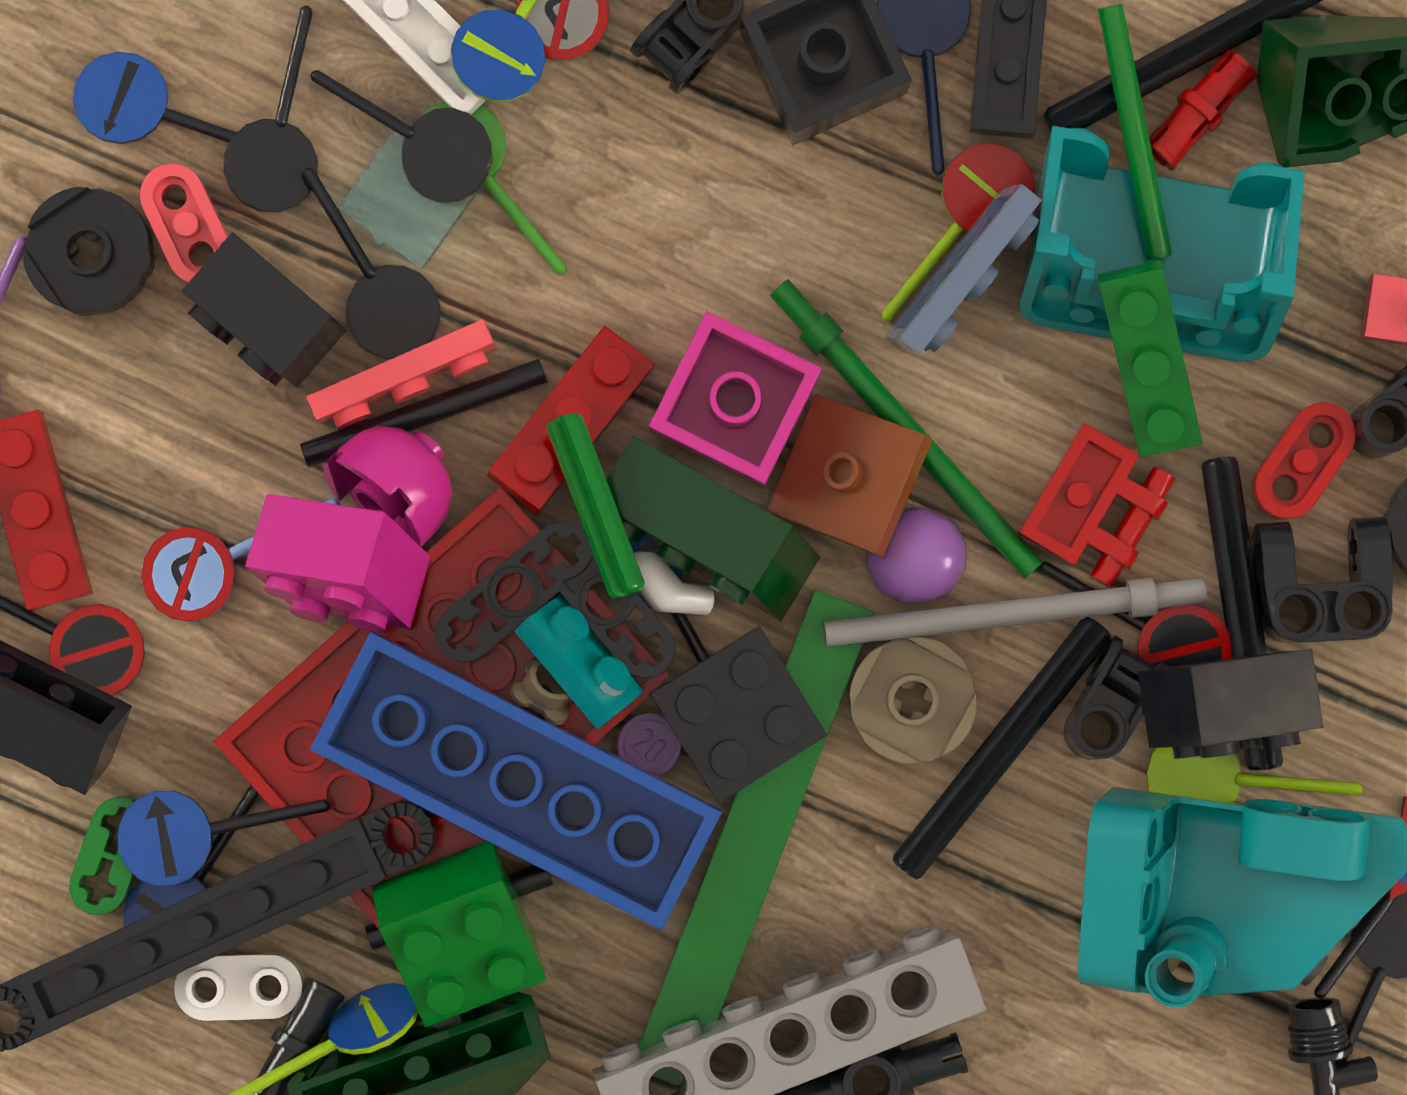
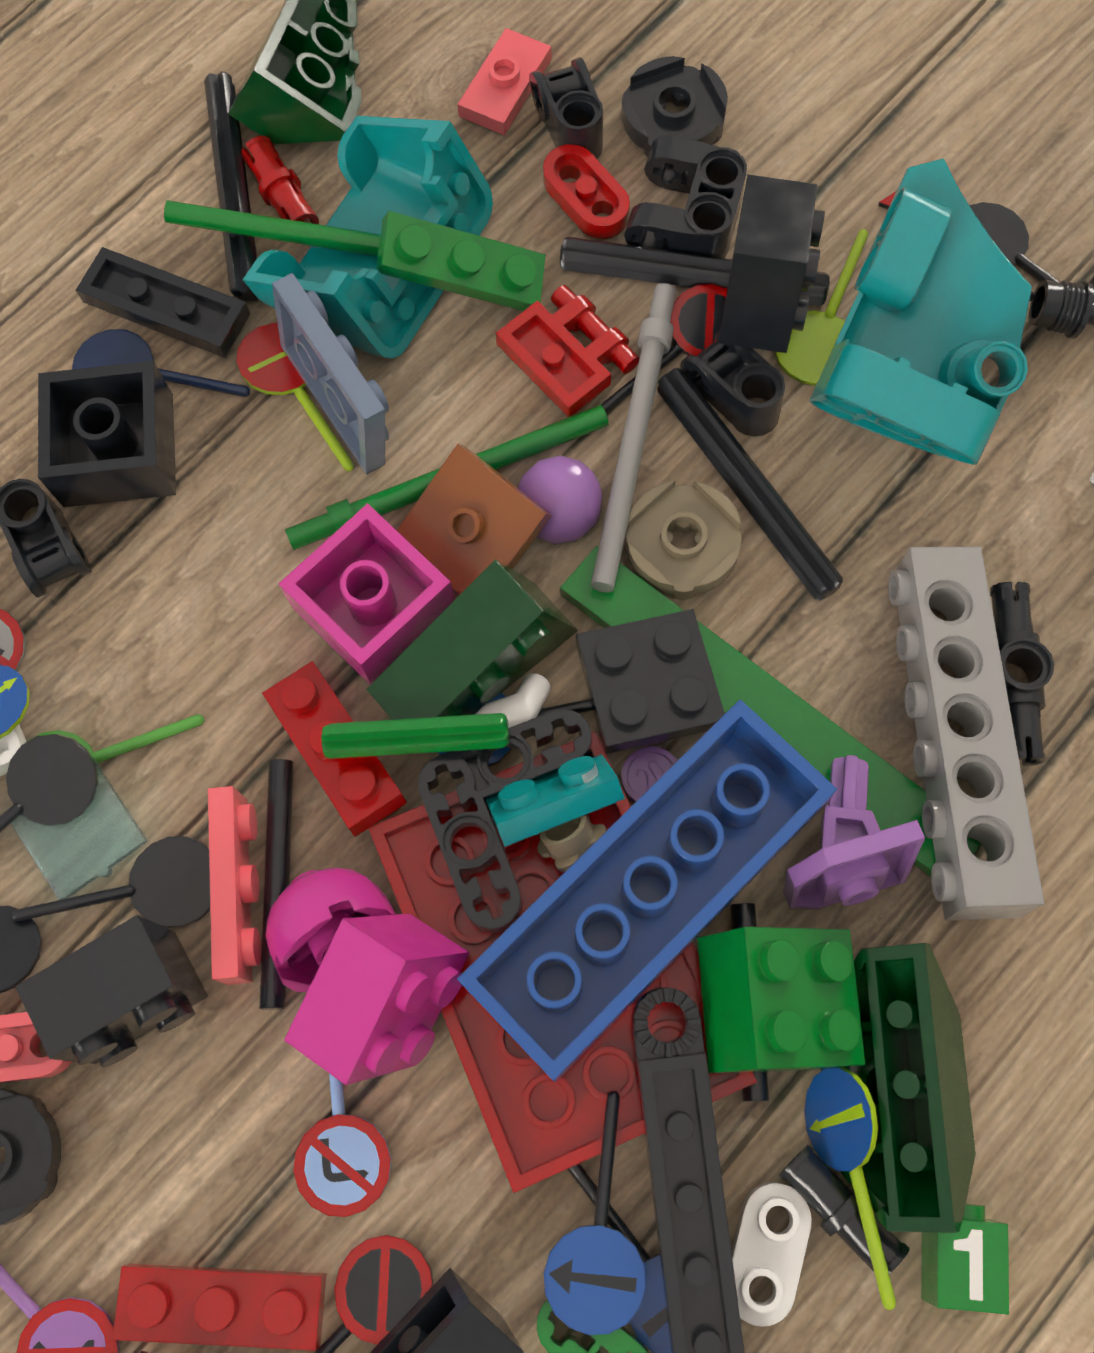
camera: 70 degrees left, 15 degrees down
none -> medium lavender piece [783,755,925,909]

